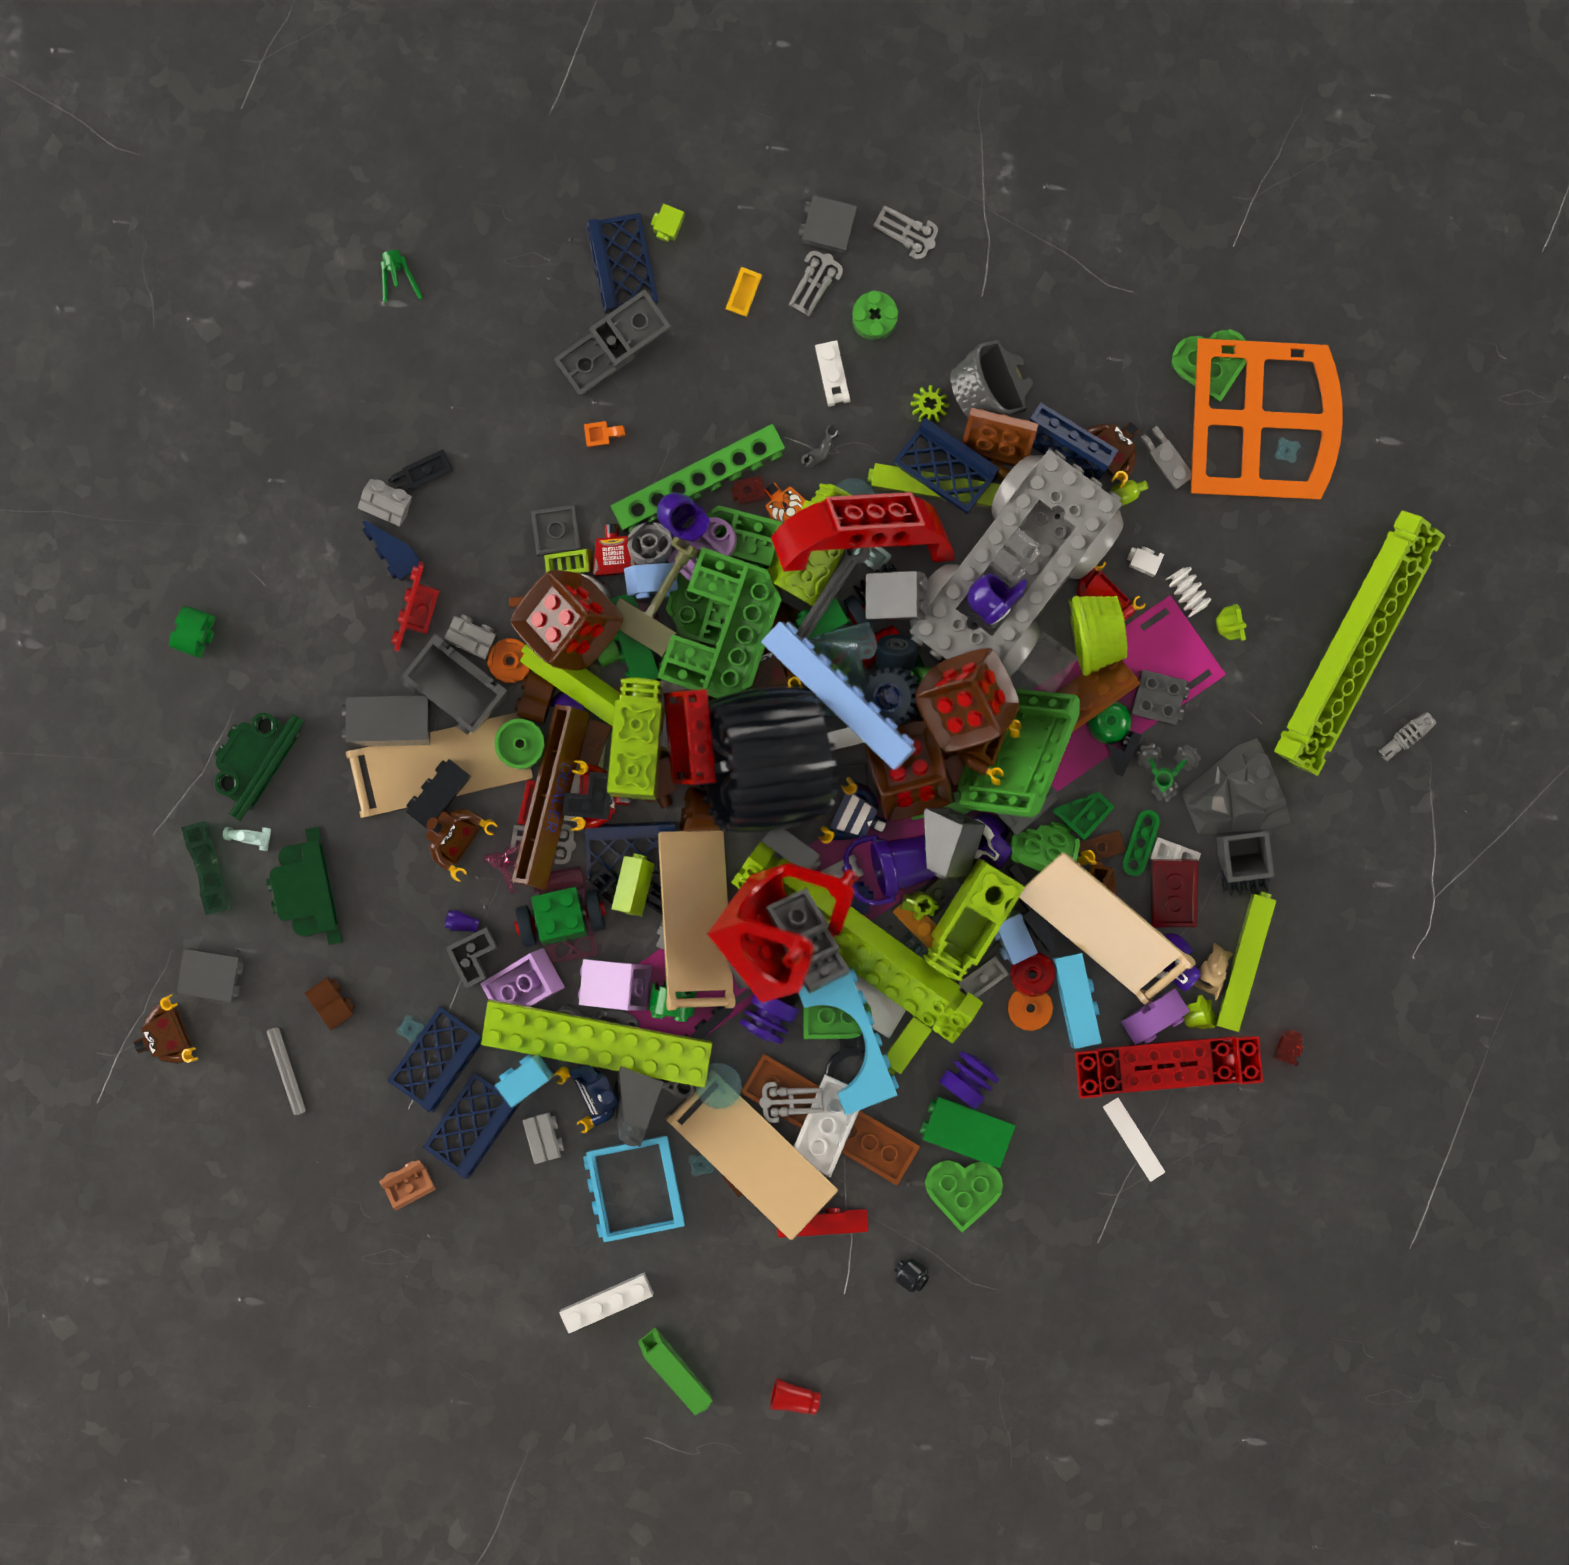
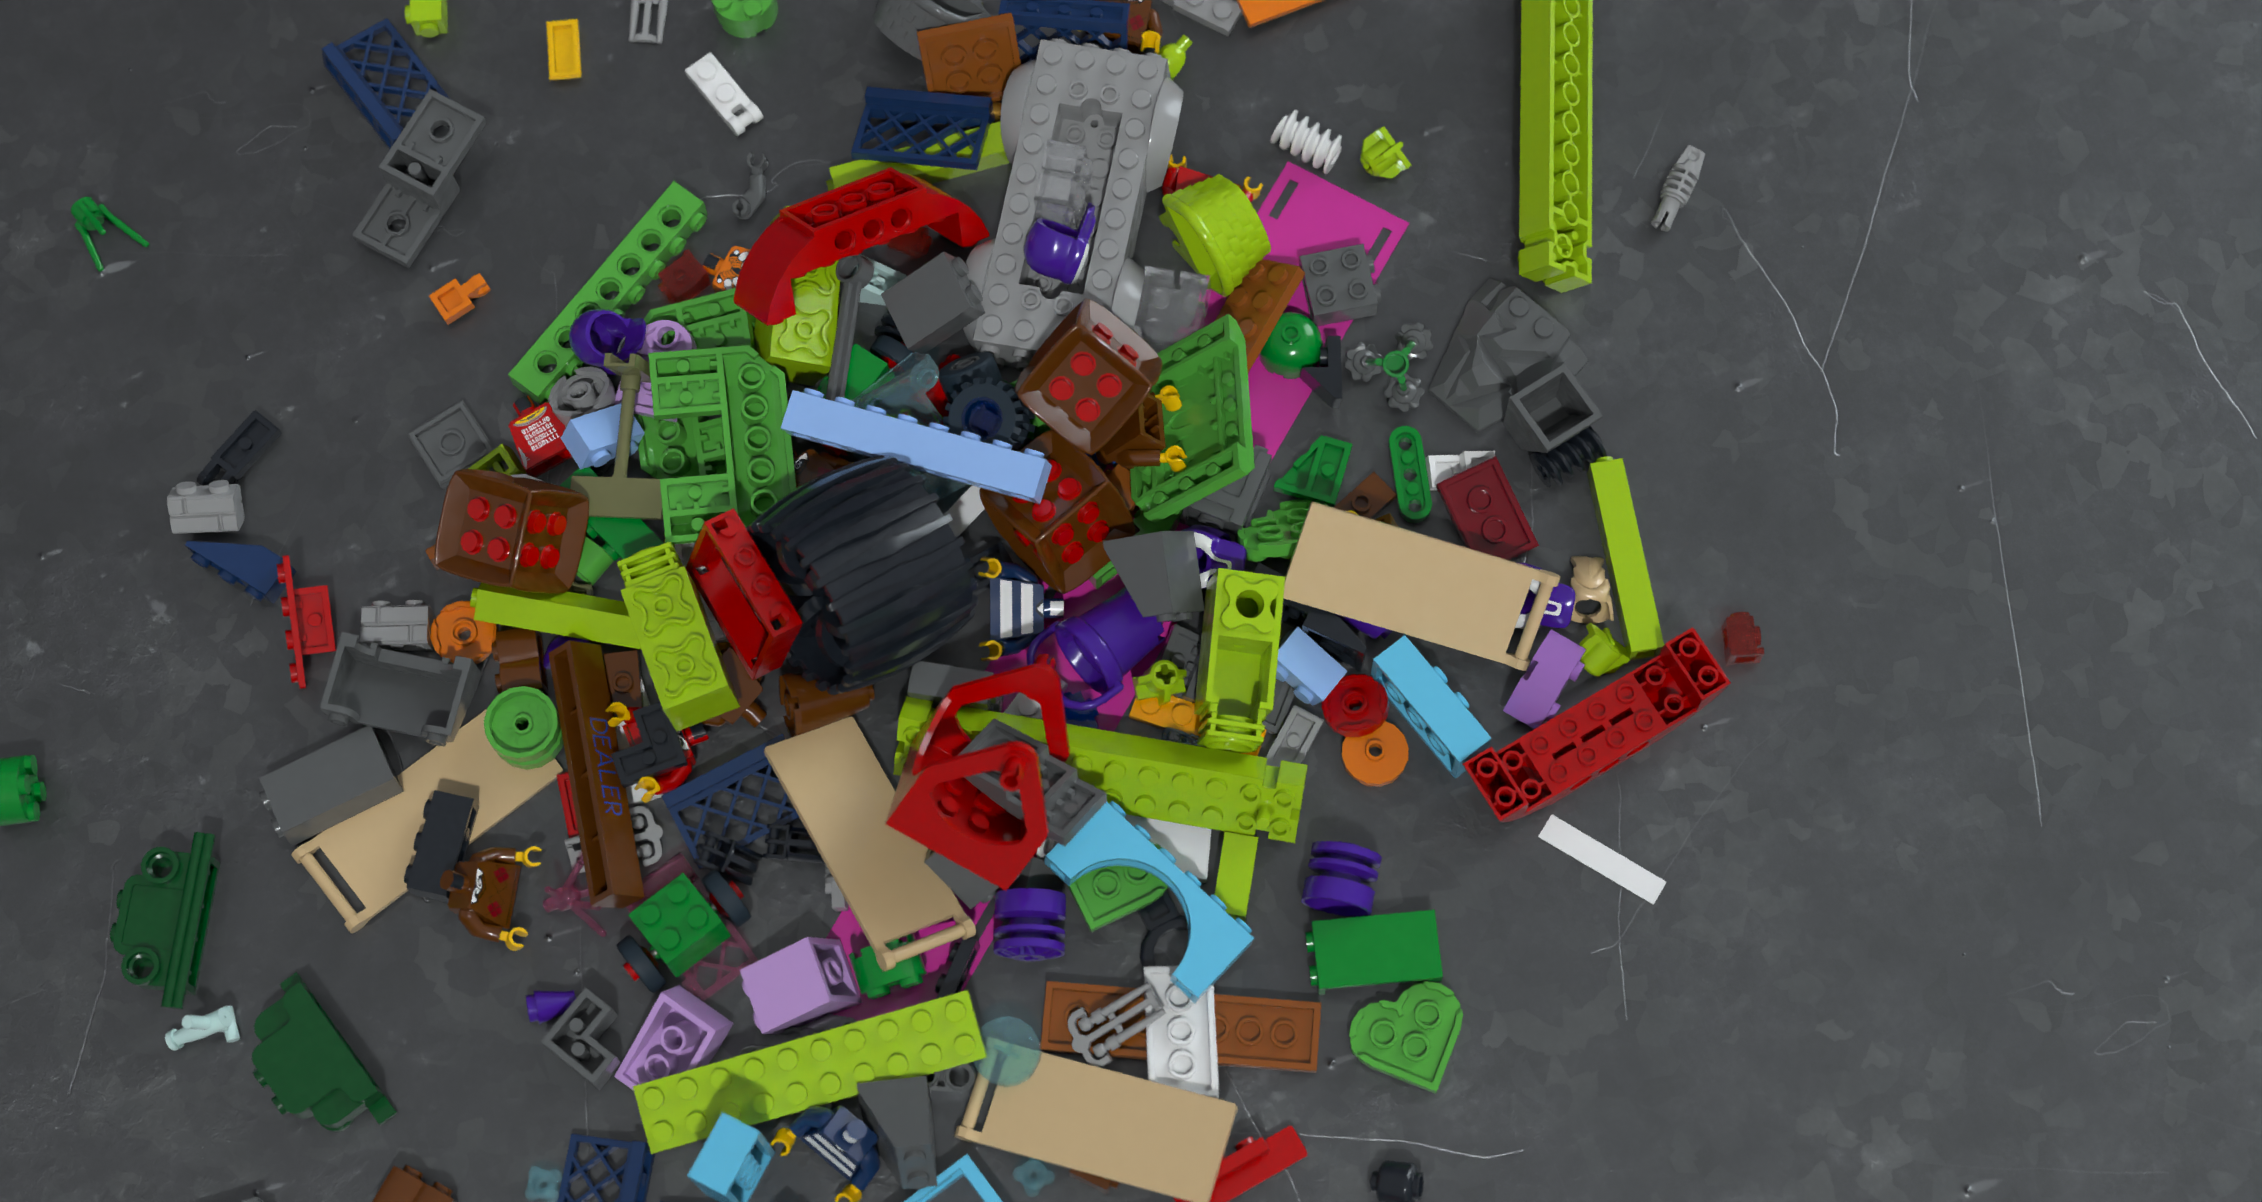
camera: 25 degrees left, 15 degrees down
clear green arch [181,821,232,915] -> none
lime brick [611,854,655,917] -> none
lime gear [910,385,949,423] -> none
white brick [1127,546,1164,577] -> none

